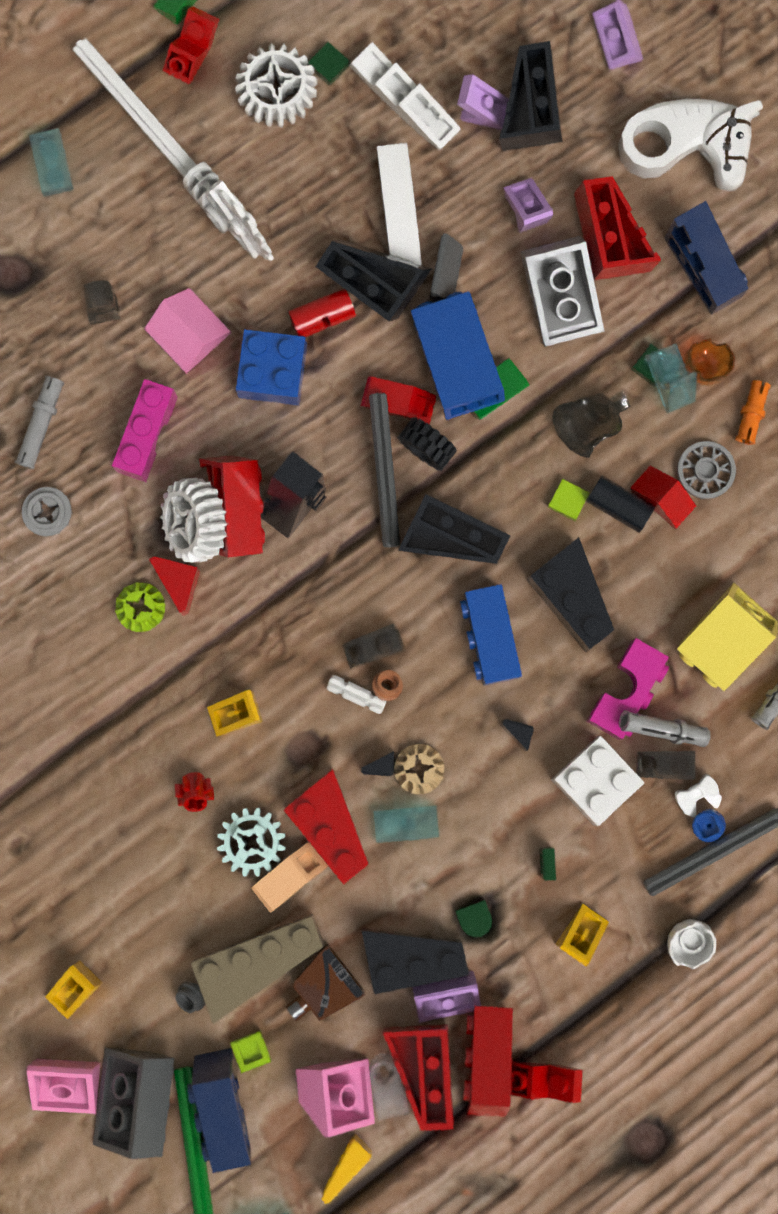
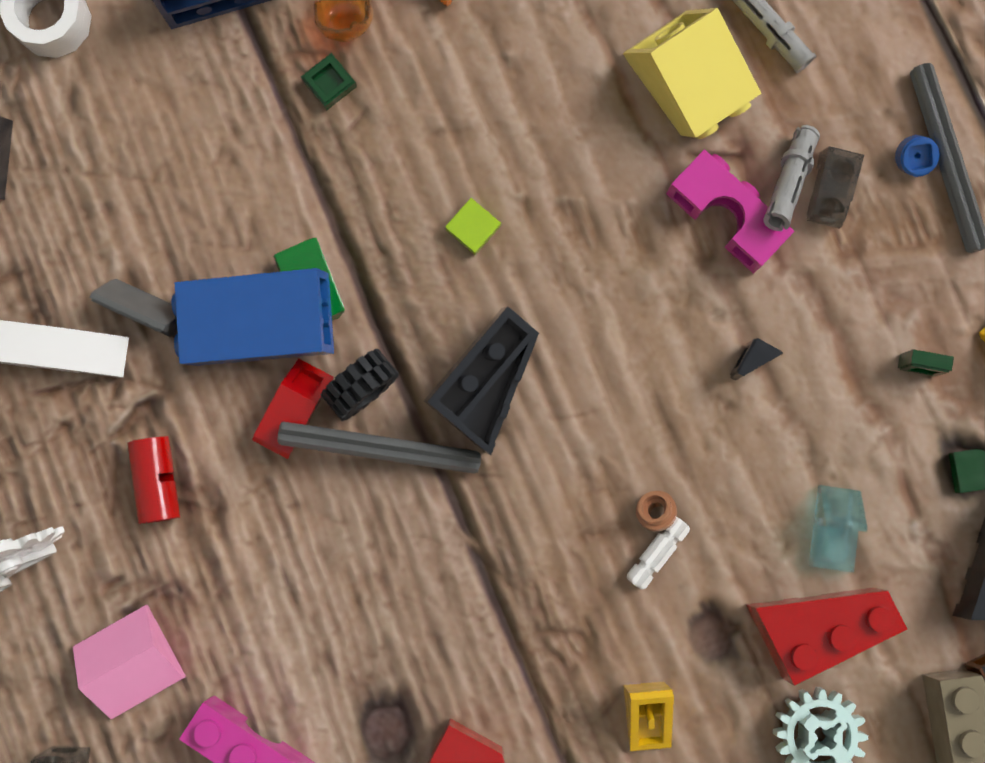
camera: 75 degrees left, 0 degrees up
white gear [160,478,228,563] -> none
red wedge [199,455,265,558] -> none
blue brick [236,329,307,406] -> none
light nougat slope [251,842,329,913] -> none
black wedge [261,451,327,538] -> none
black wedge [315,240,432,322] -> none
clear smoke leg [342,623,406,669] -> none
black slope [361,751,394,776] -> none
tan gear [394,744,444,794] -> none
blue brick [460,584,522,686] -> none
lavender slope [504,178,553,233] -> none
light grey slope [520,236,604,347] -> none
black wedge [527,537,614,652] -> none
white brick [551,736,644,826] -> none
clear smoke helmet [552,391,631,458] -> none
red wedge [574,176,661,281] -> none
black pin [586,475,655,533] -> none
red slope [629,465,696,530] -> none
clear light blue slope [645,343,697,413] -> none
white piece [675,774,722,817] -> none
light grey wheel [677,441,736,499] -> none

